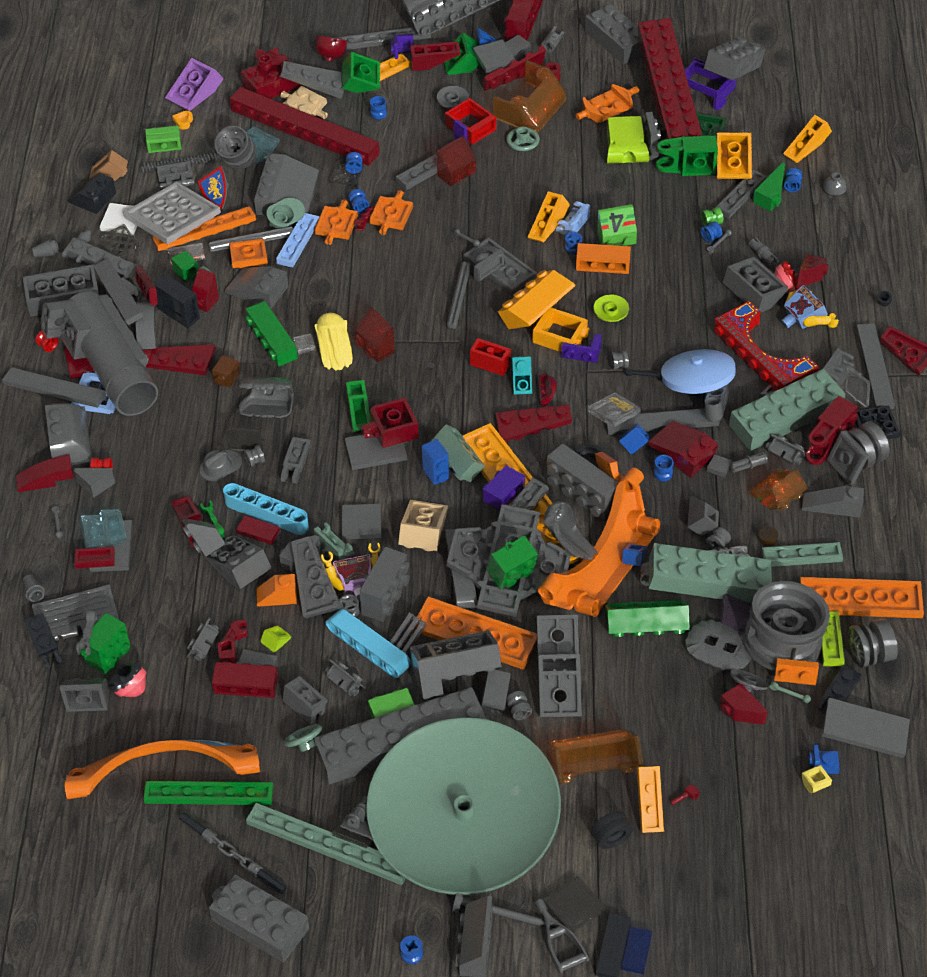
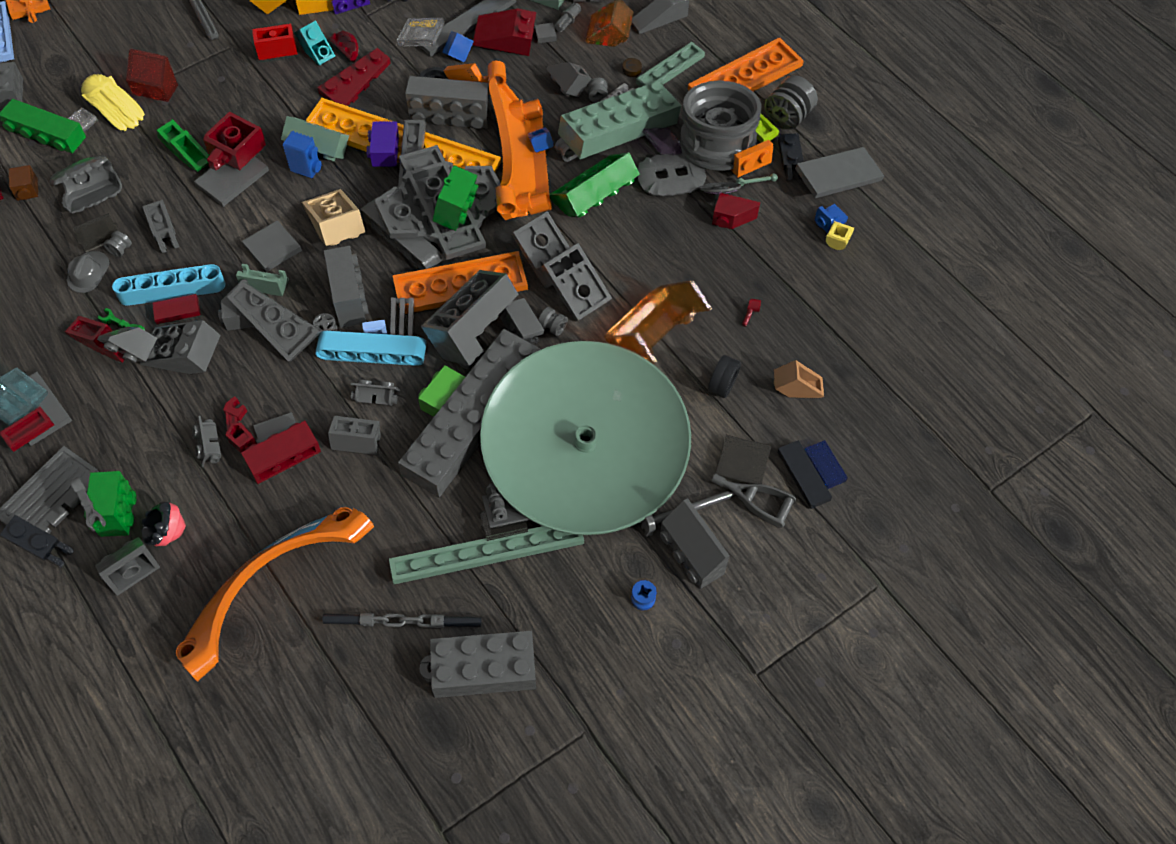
camera: 40 degrees left, 10 degrees up
green plate [144,781,274,805] -> none
orange slope [257,574,297,606] -> none
lime slope [261,625,292,652] -> none
sand green piece [283,724,322,752] -> none
torso [320,543,381,602] -> none
dark grey hair [544,501,597,560] -> none
light orange plate [637,766,664,833] -> none
blue wheel [654,455,674,481] -> none
none -> light blue tile [362,320,388,334]
none -> medium nougat slope [774,360,824,398]

